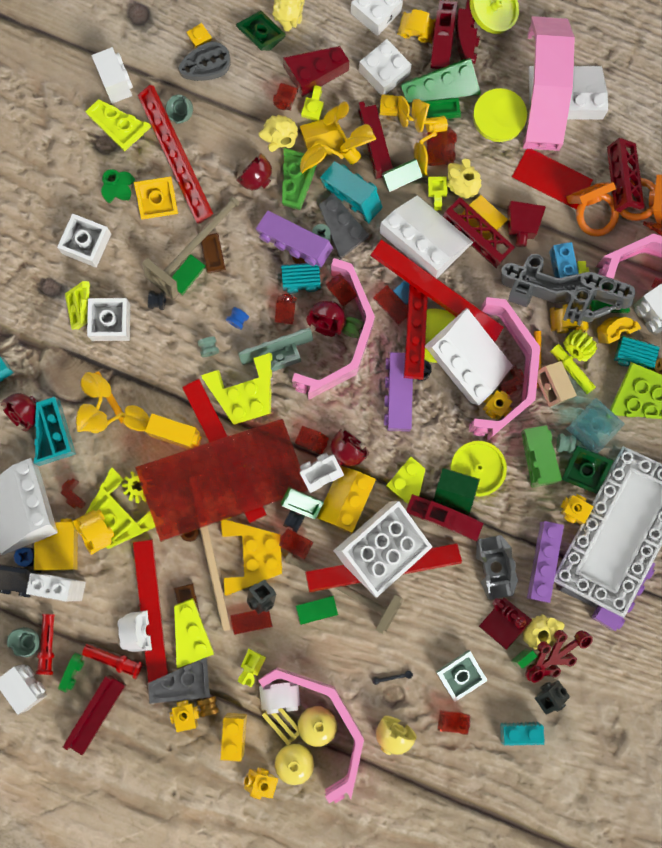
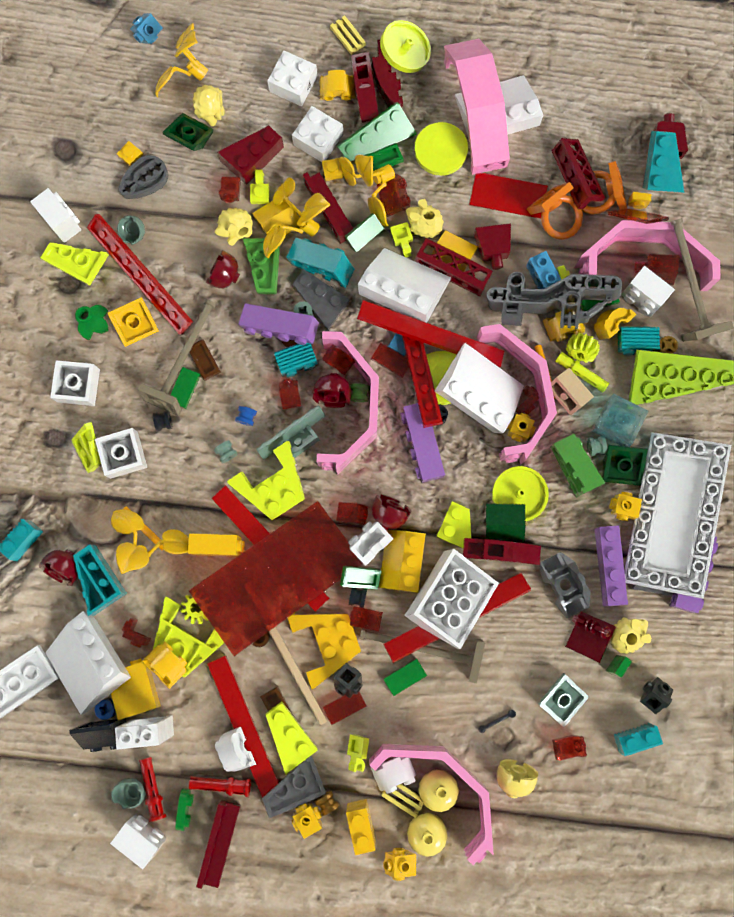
camera: 10 degrees left, 0 degrees up
dark red plant [525,630,593,683] -> none

